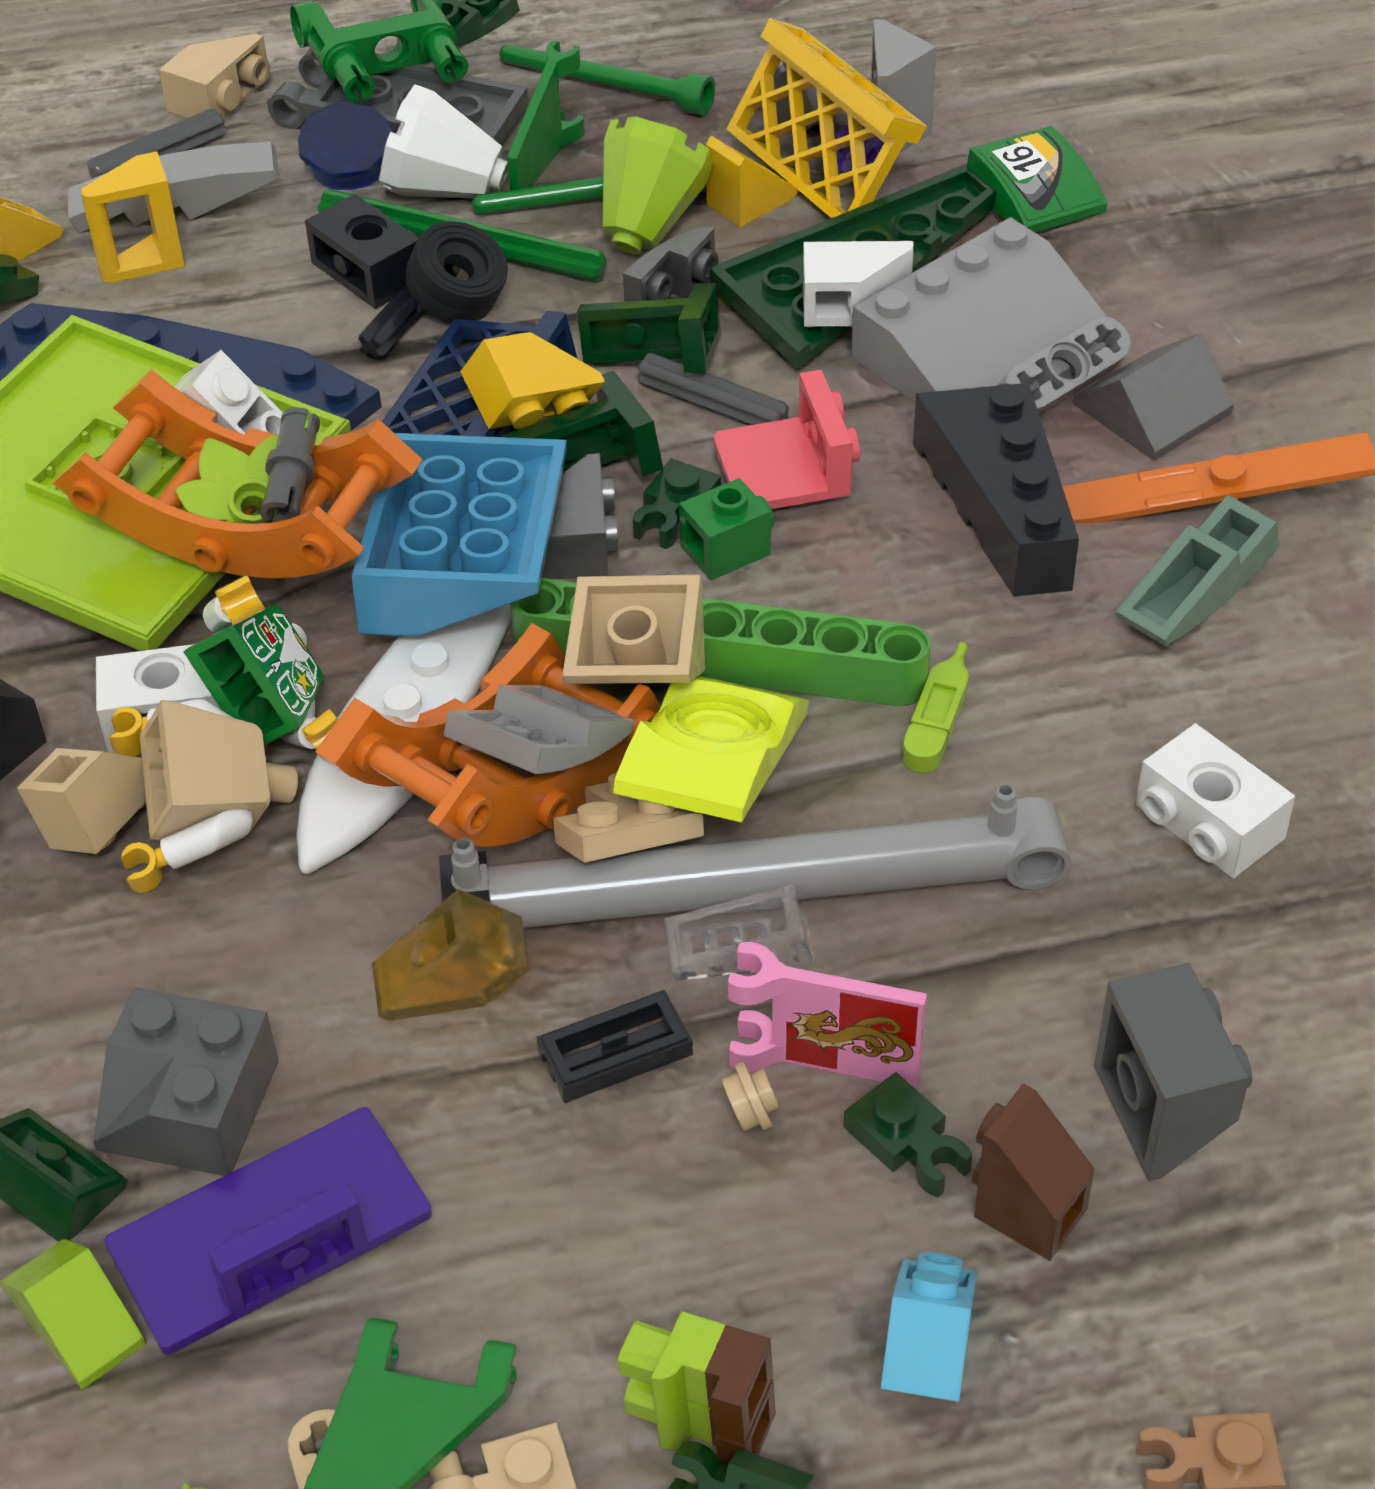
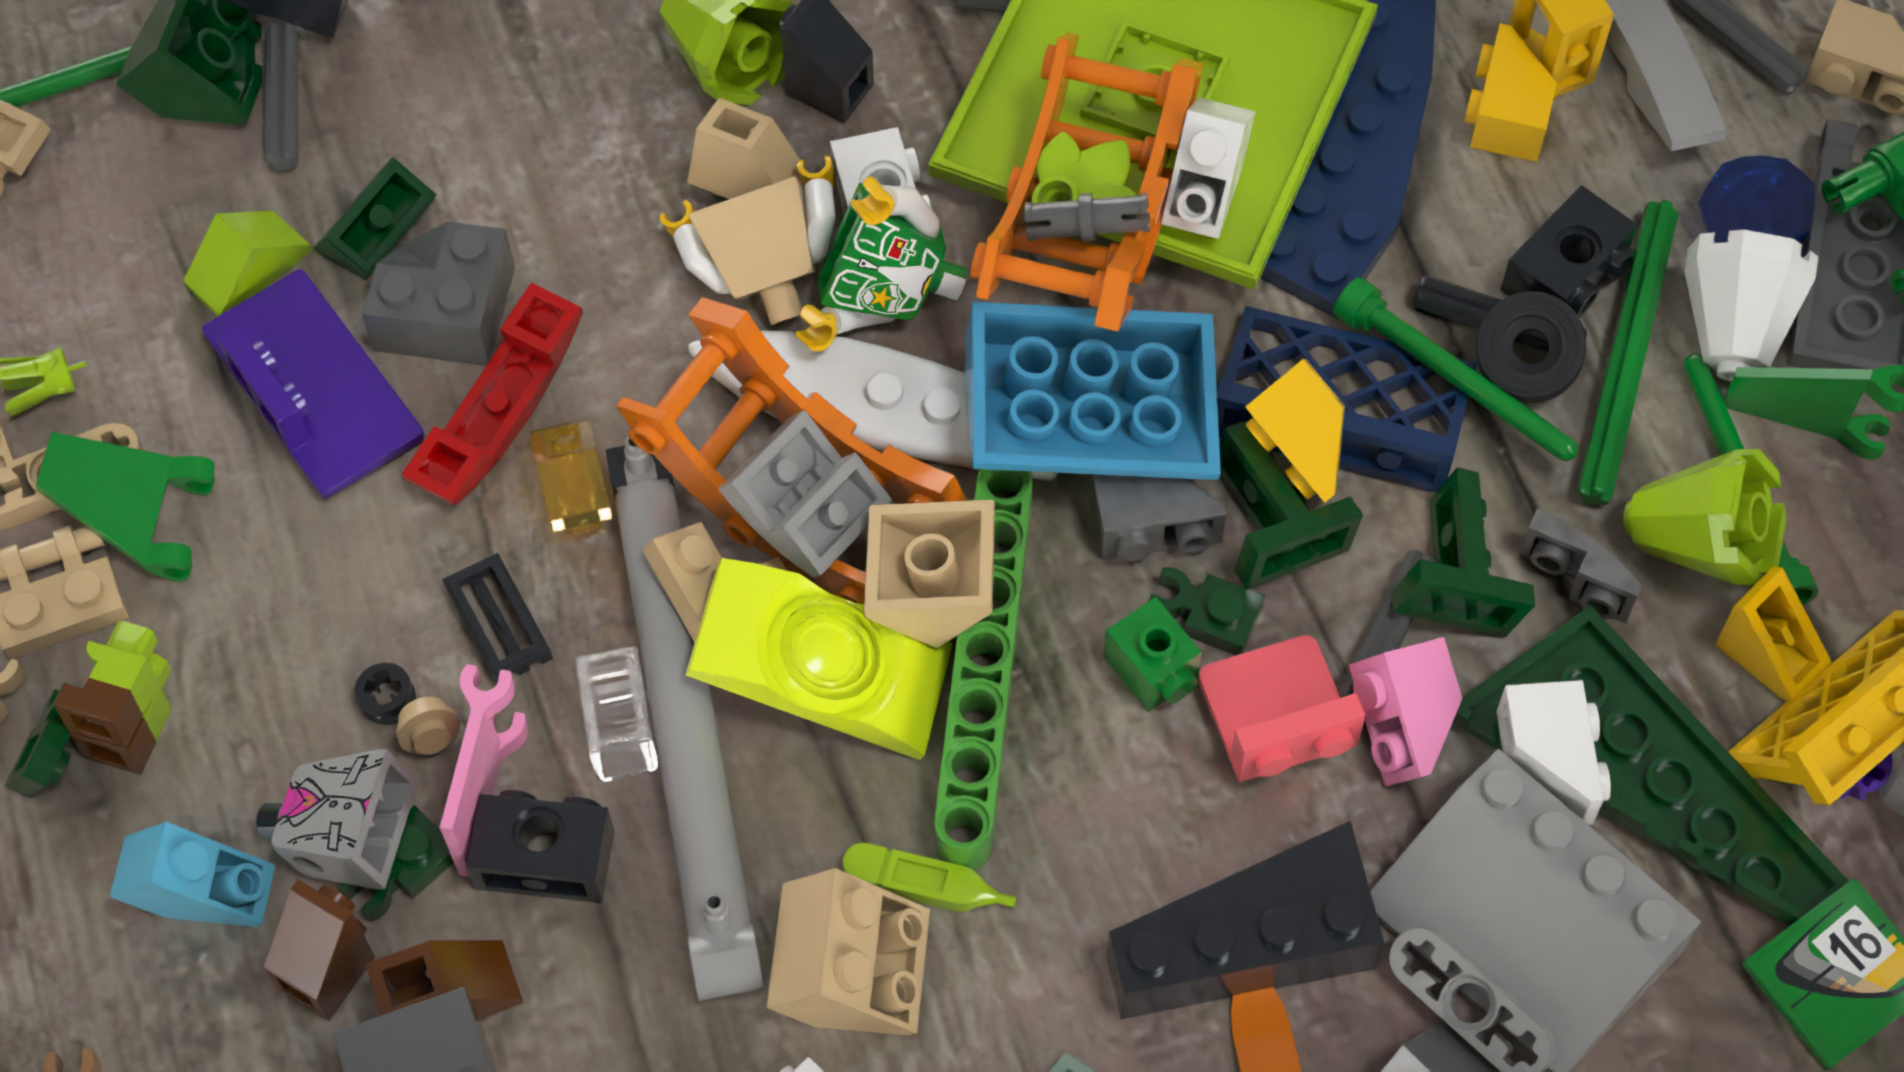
camera: 85 degrees right, 15 degrees up
none -> light grey torso [256,749,419,889]
none -> black bush [355,662,417,725]
none -> reddish brown slope [365,940,524,1019]
none -> red slope [401,282,583,506]
none -> black brick [466,790,615,903]
none -> tan slope [767,868,930,1035]
none -> green piece [1333,277,1578,461]
none -> bright pink slope [1349,637,1462,787]
none -> yellow slope [1464,23,1557,162]

